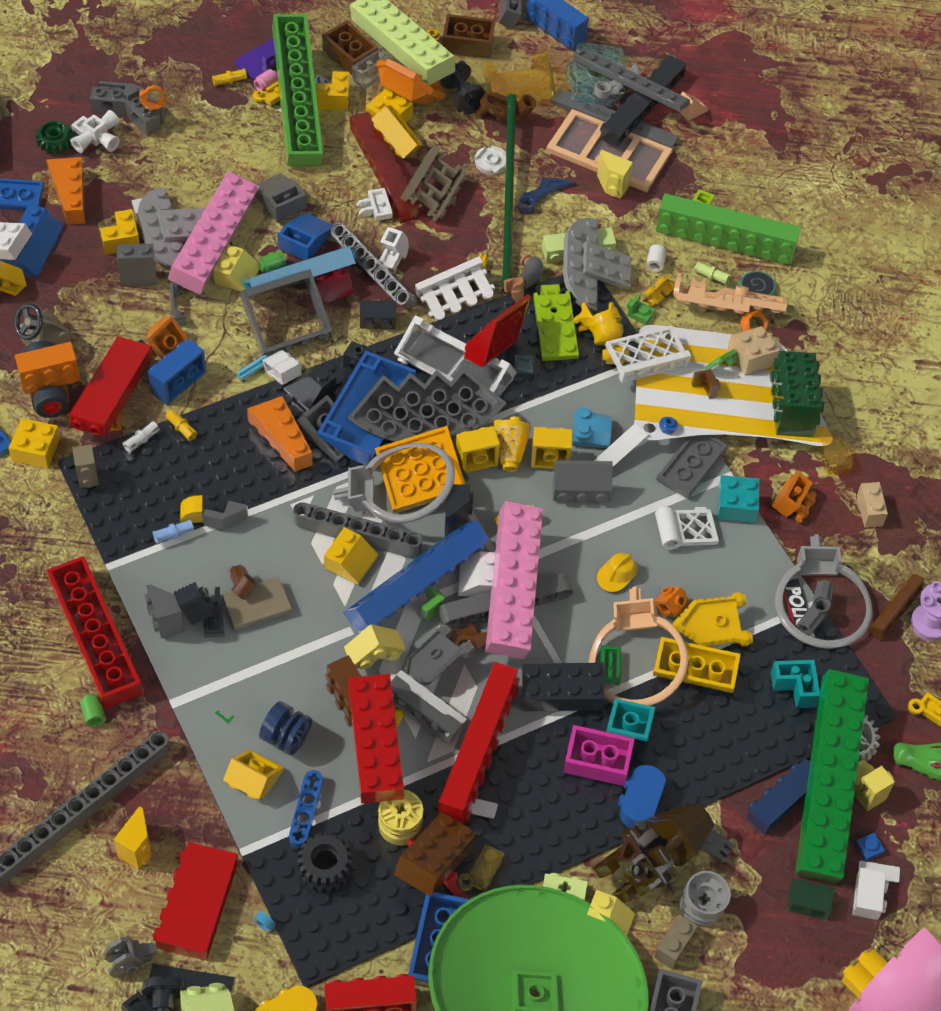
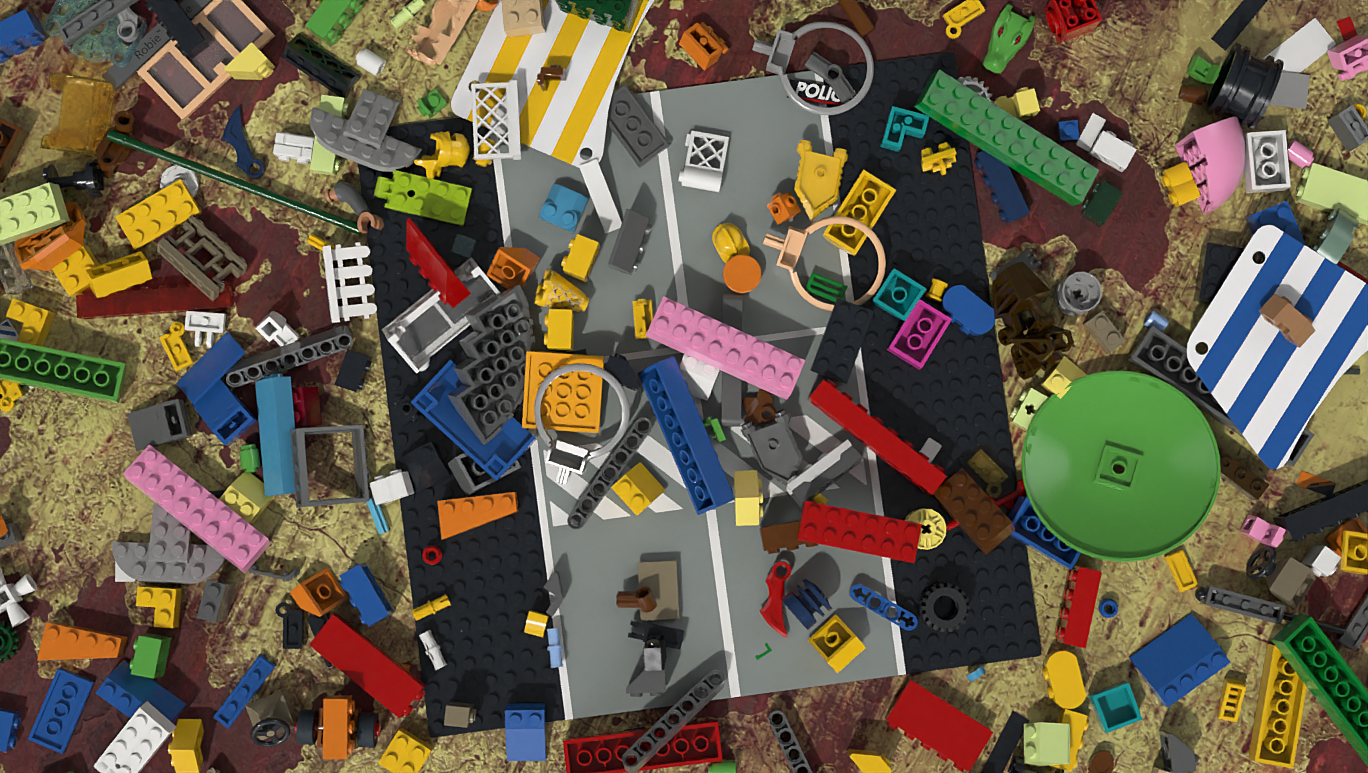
camera: 65 degrees left, 30 degrees up
yellow hinge [641,274,675,307] -> none
blue plate [659,417,678,434] -> none
bright green piece [704,349,738,370] -> none
teal piece [717,475,759,523] -> none
none -> yellow plate [115,179,201,250]
none -> bright green brick [130,633,172,679]
none -> yellow hinge [159,322,195,372]
none -> blue piece [176,332,246,404]
none -> blue tile [213,655,276,729]
none -> white brick [273,132,315,165]
none -> black hinge [275,602,304,649]
none -> black fence [282,34,361,98]
none -> red plate [422,545,442,565]
none -> orange slope [486,247,541,290]
none -> slope [505,703,546,761]
none -> dark grey beam [622,669,725,773]
none -> orange tile [722,255,761,293]
none -> red piece [759,561,791,638]
none -> yellow hips [921,142,956,176]
none -> yellow bush [925,279,948,303]
none -> light blue beam [1143,310,1169,332]

